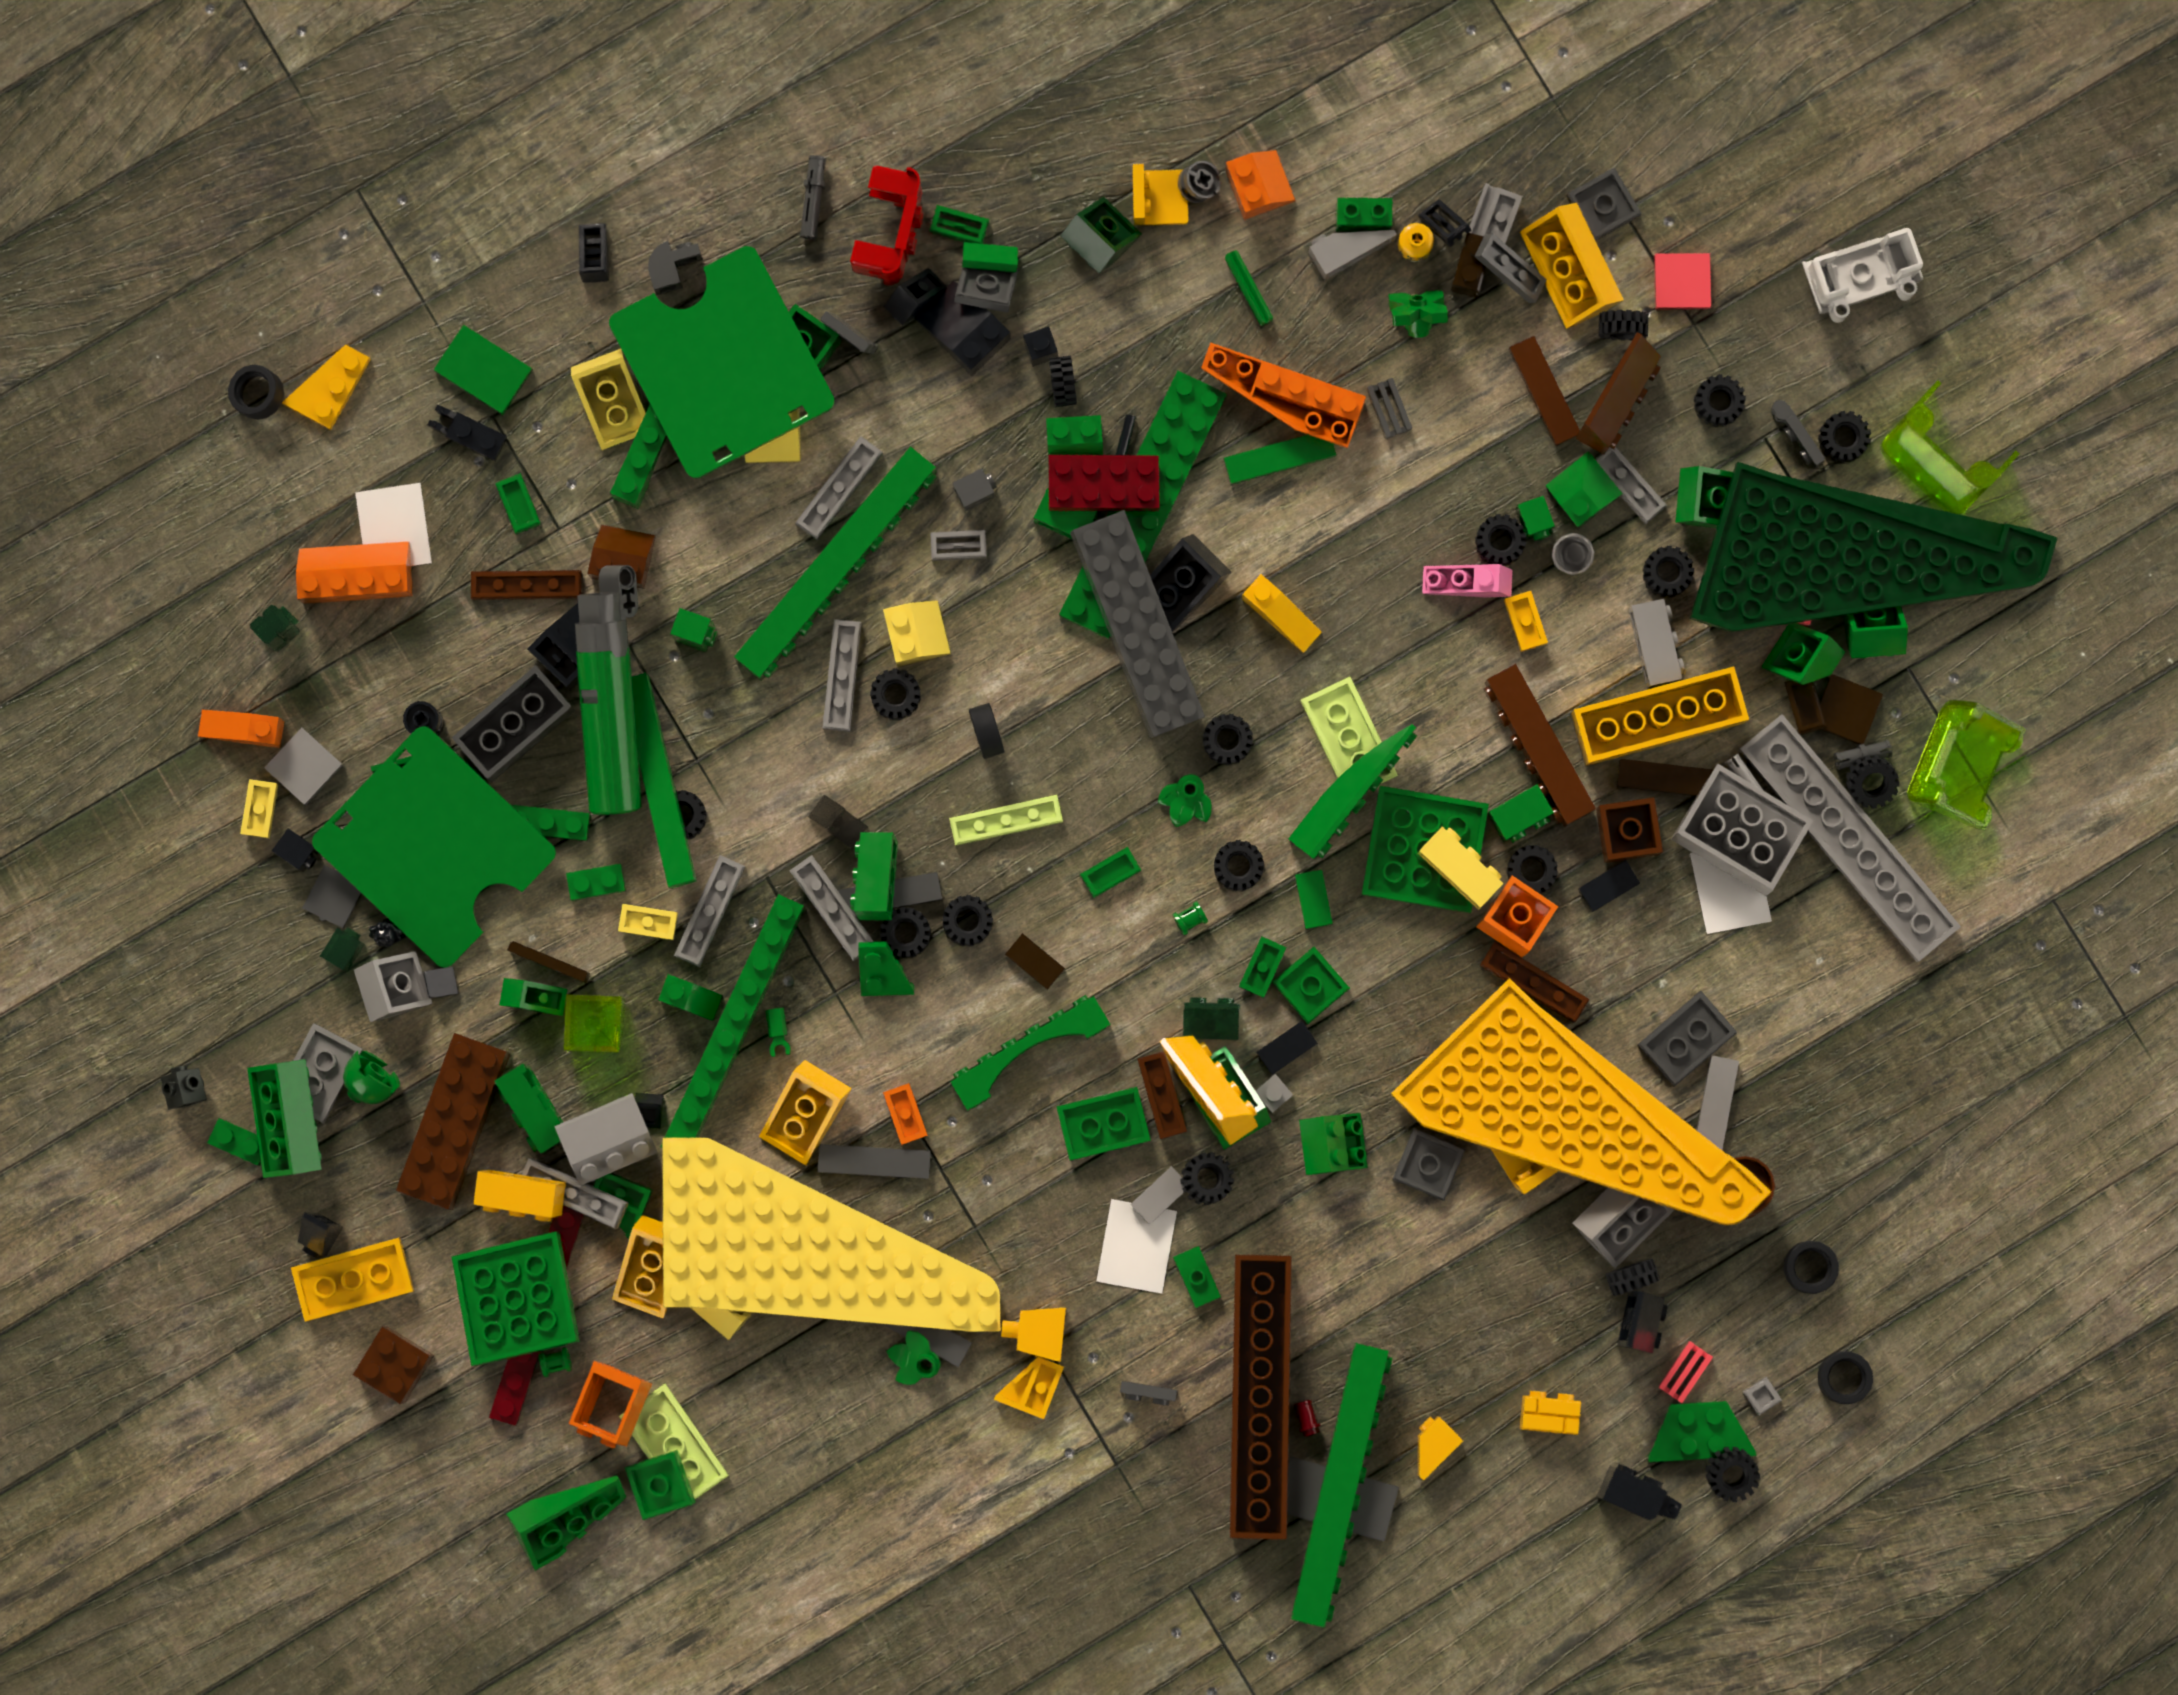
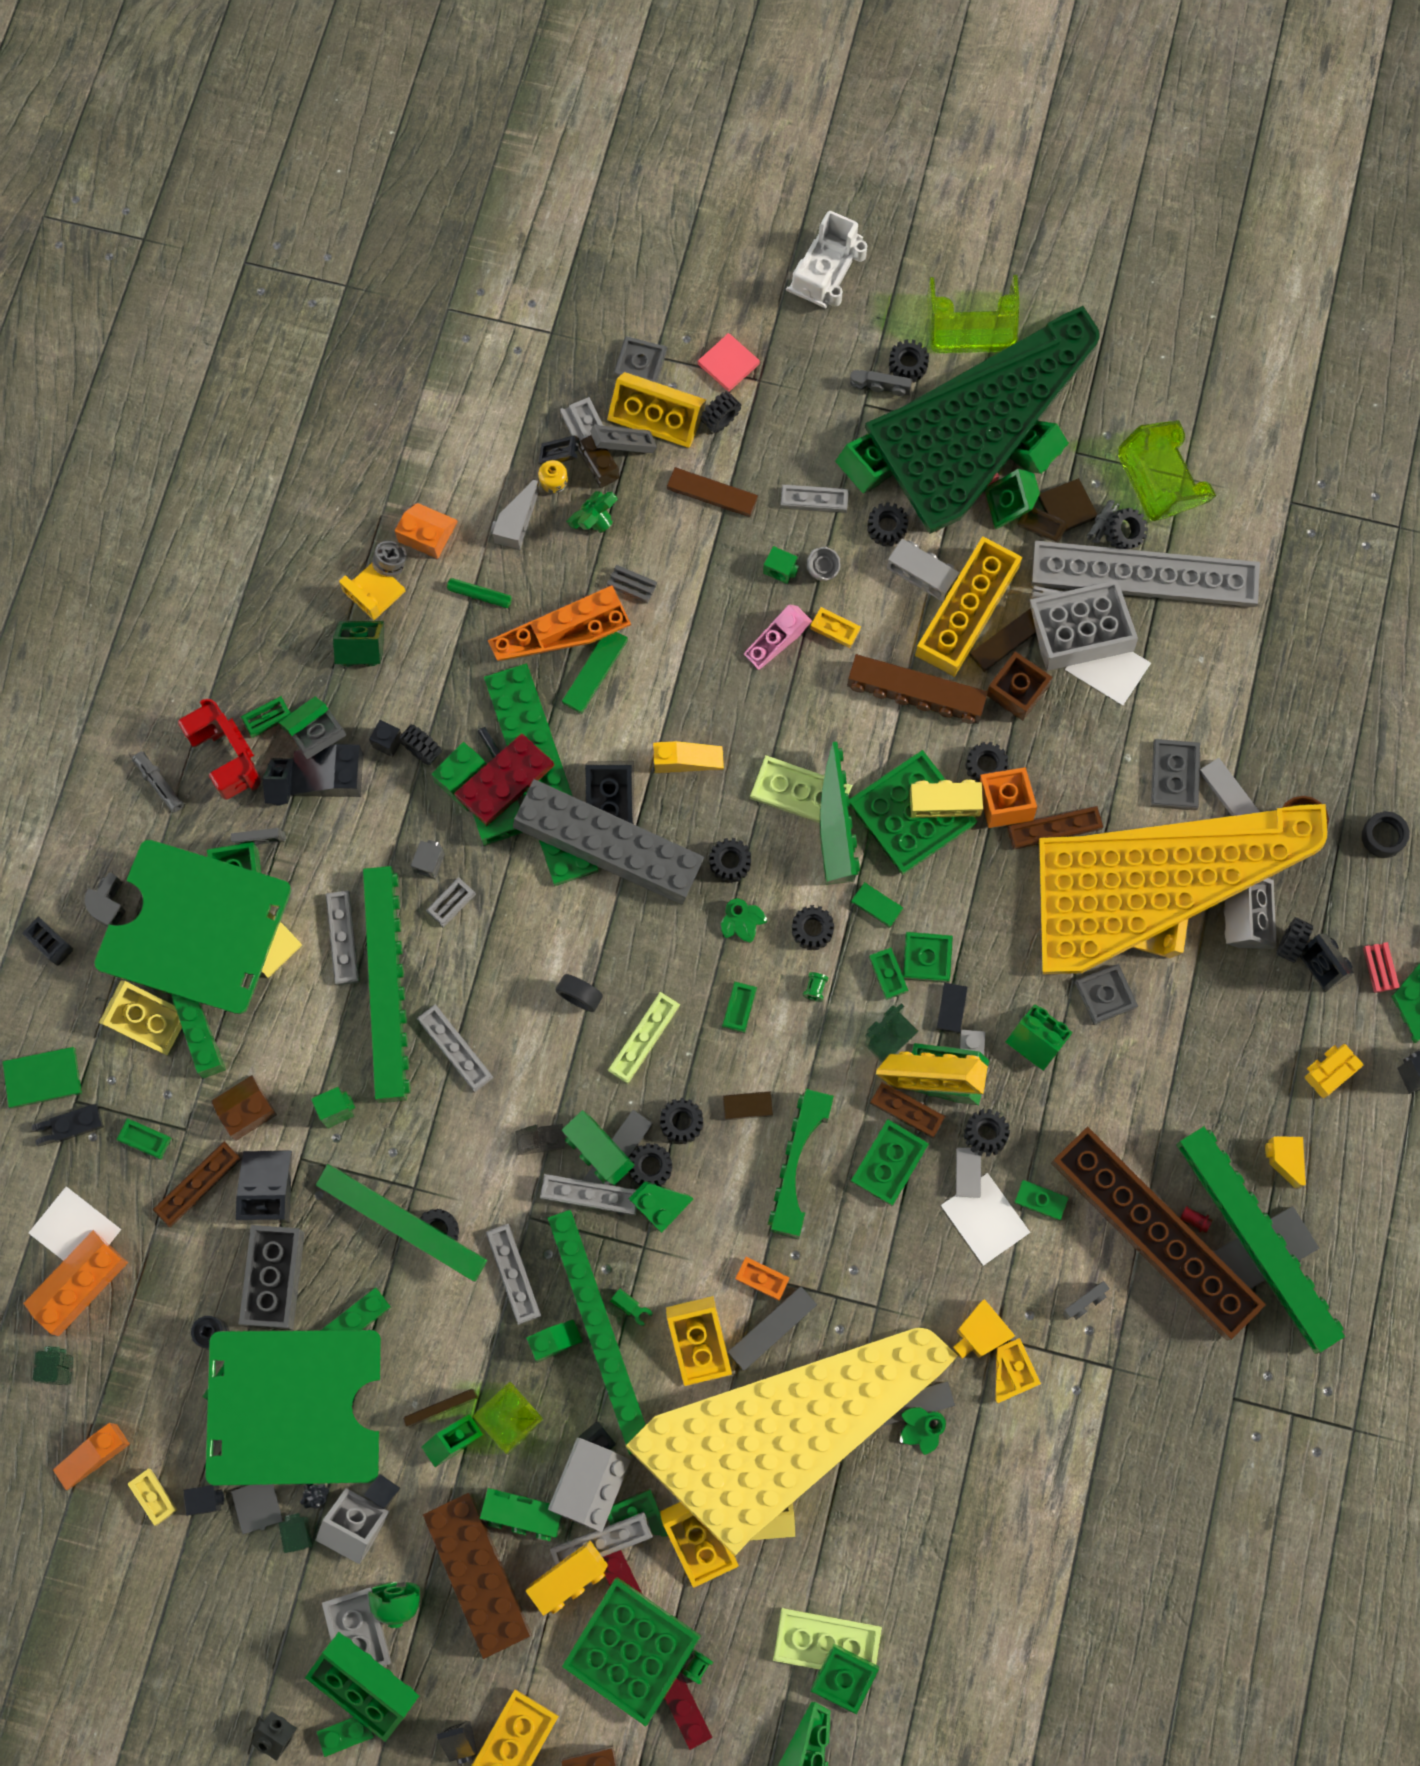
camera: 45 degrees left, 10 degrees down
light grey tile [264,728,343,805] -> none
green plate [566,864,626,901] -> none
orange window [569,1361,652,1449] -> none
green piece [575,565,642,815] -> none
light yellow plate [618,904,678,940] -> none
black tyre [870,668,921,720] -> none
light yellow slope [883,601,951,667] -> none
green brick [1336,198,1392,232] -> none
black tyre [1475,514,1526,566] -> none
green brick [1487,784,1554,844] -> none
green slope [1545,451,1623,528] -> none
reddish brown slope [1576,332,1661,455] -> none
black tile [1578,860,1640,912] -> none
black tyre [1694,374,1746,427] -> none

